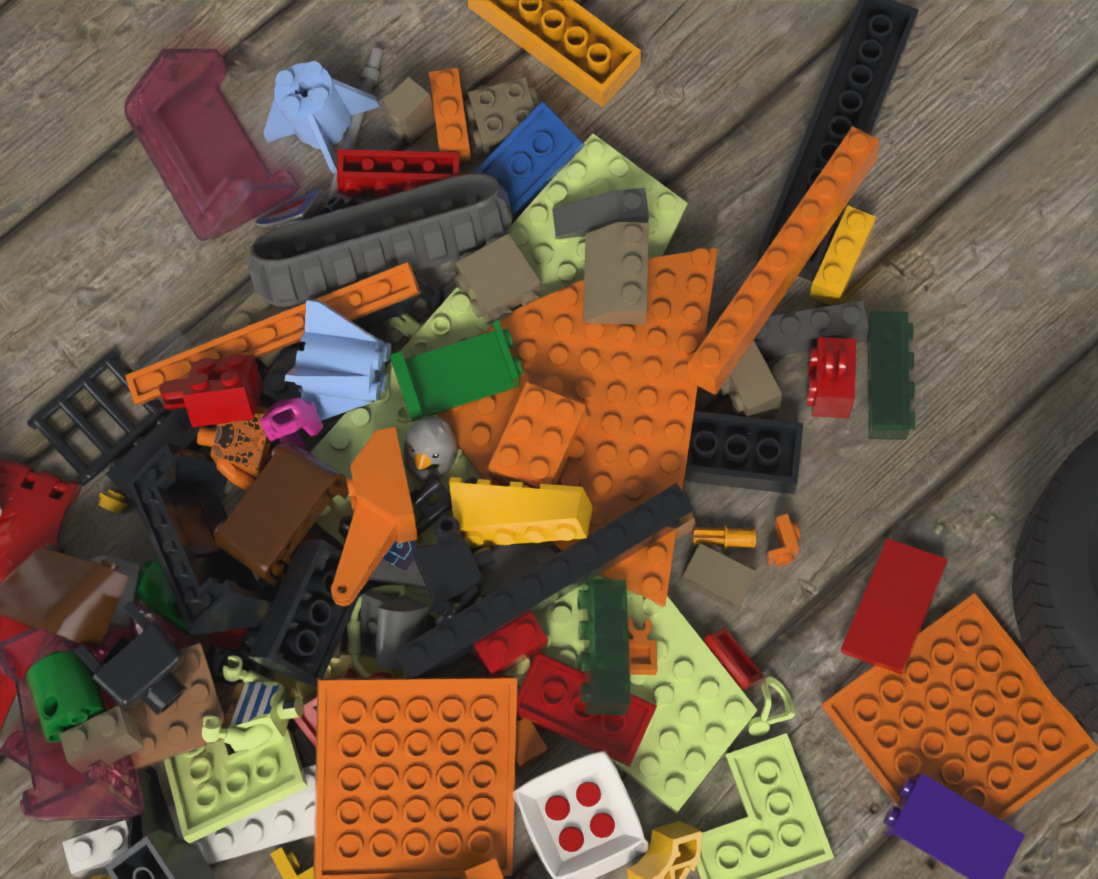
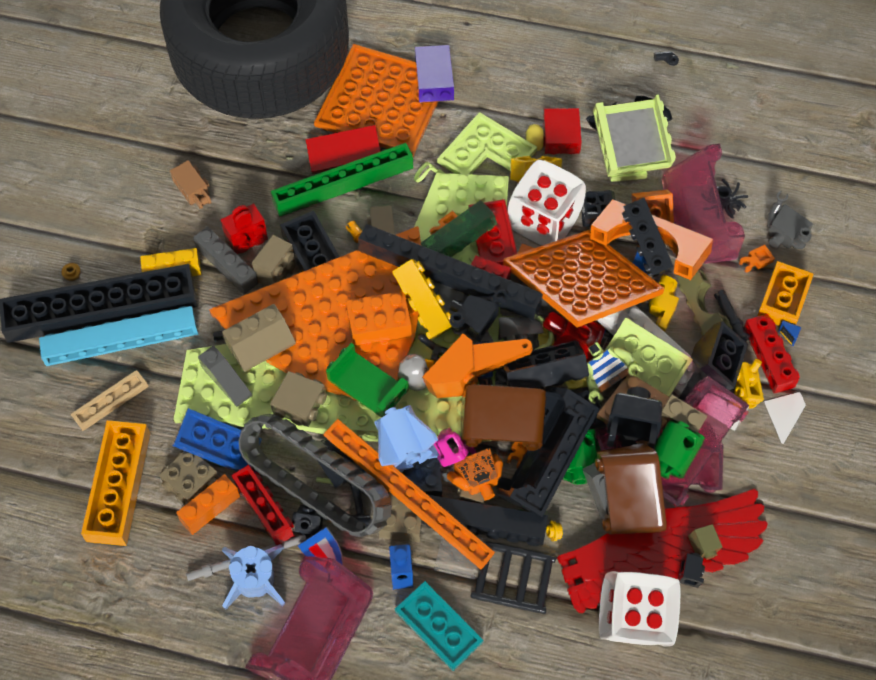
camera: 130 degrees left, 10 degrees down
red brick [159,354,263,427] -> none
dark tan brick [383,76,435,145] -> none
orange brick [688,127,880,395] -> none
red tile [703,627,764,691] -> none
orange bracket [766,513,801,567] -> none
clear green brick [867,311,915,440] -> none
none -> medium azure brick [39,306,198,366]
none -> pearl gold plate [61,263,81,281]
none -> tan plate [71,370,149,431]
none -> medium nougat brick [169,160,212,209]
none -> green brick [271,143,413,217]
none -> blue torso [389,544,413,590]
none -> teal plate [394,581,484,671]

